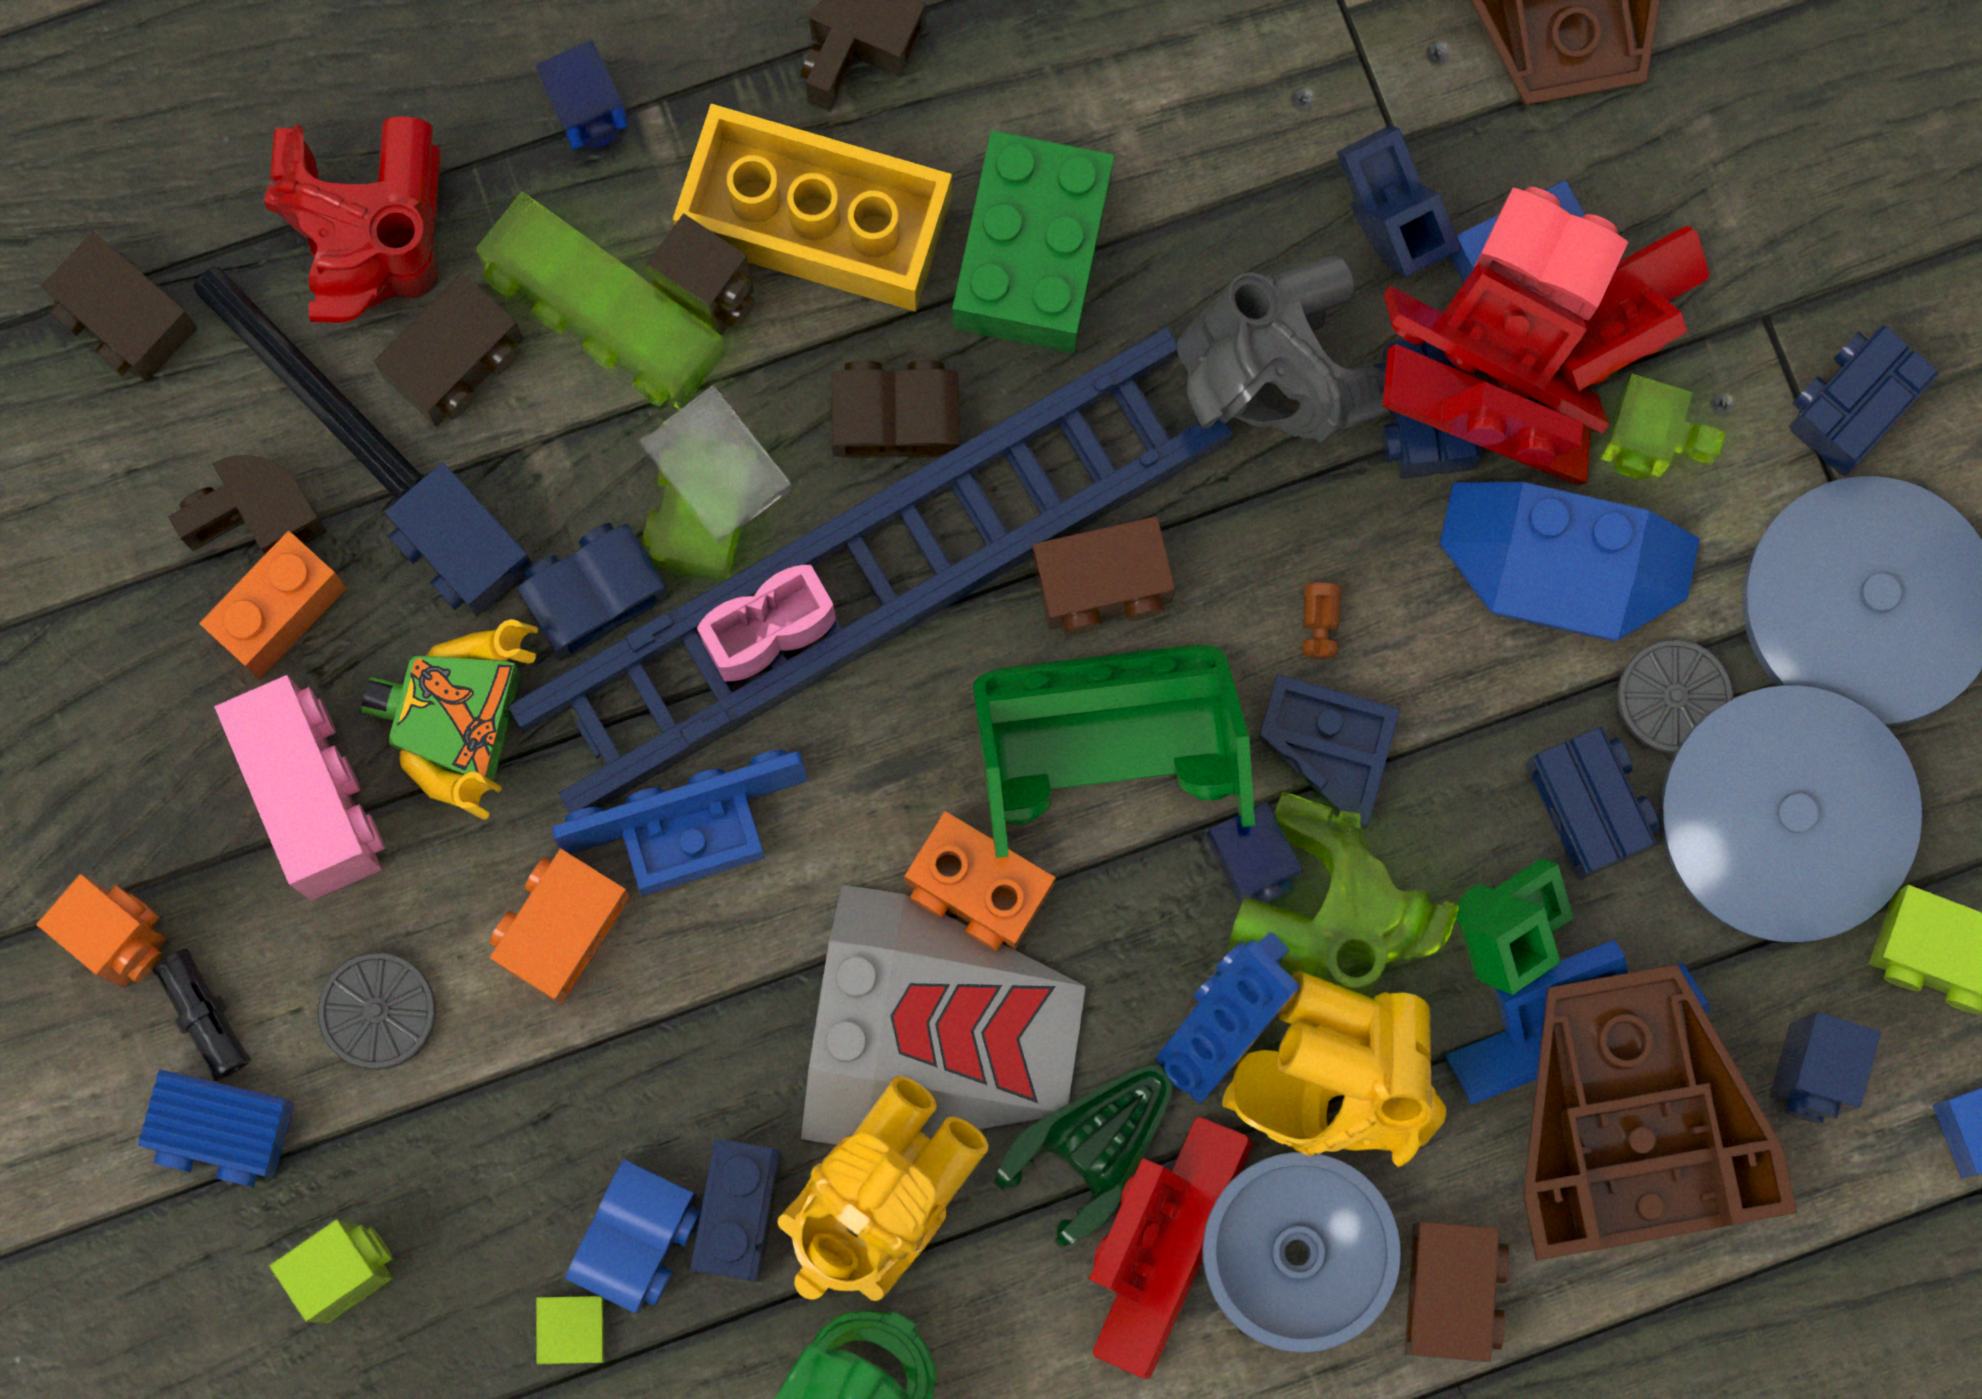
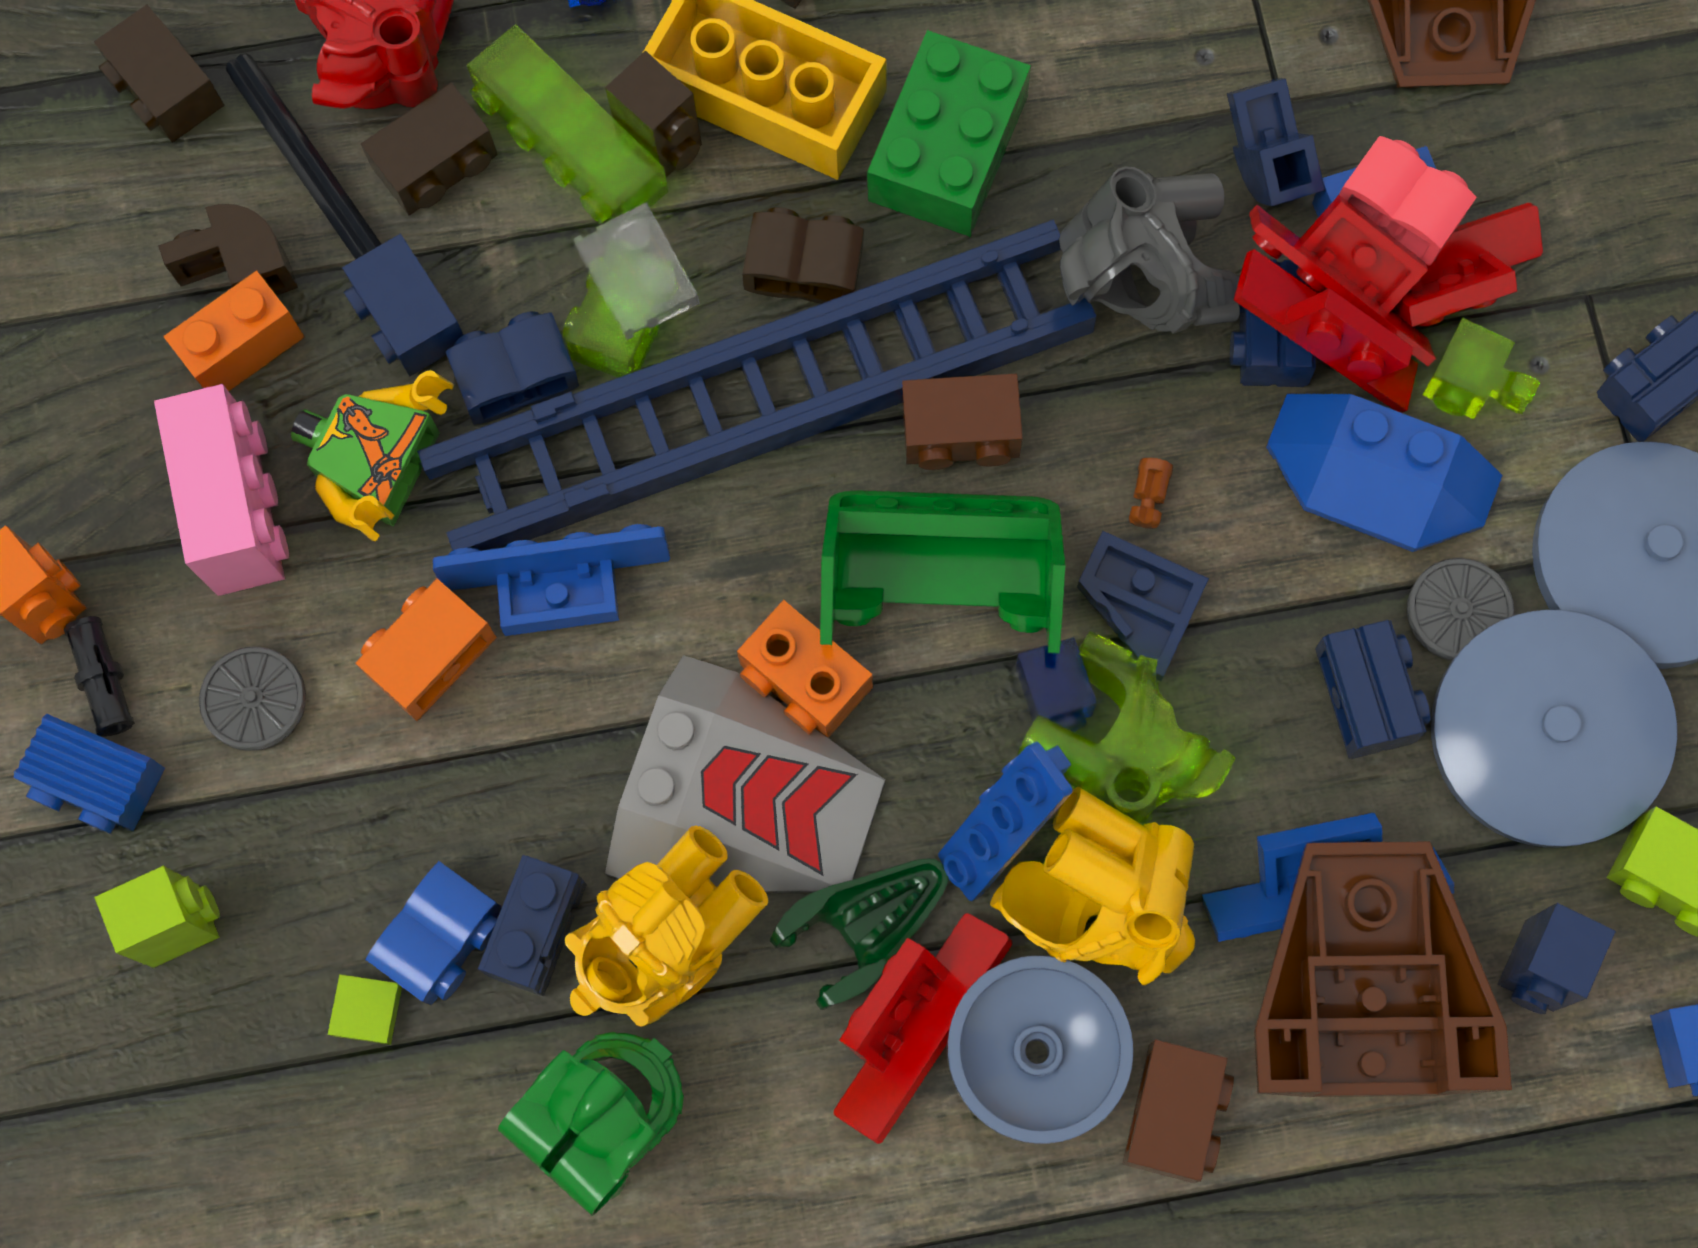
camera: 15 degrees right, 5 degrees down
bright pink brick [697,565,836,681] -> none
green brick [1455,858,1574,995] -> none

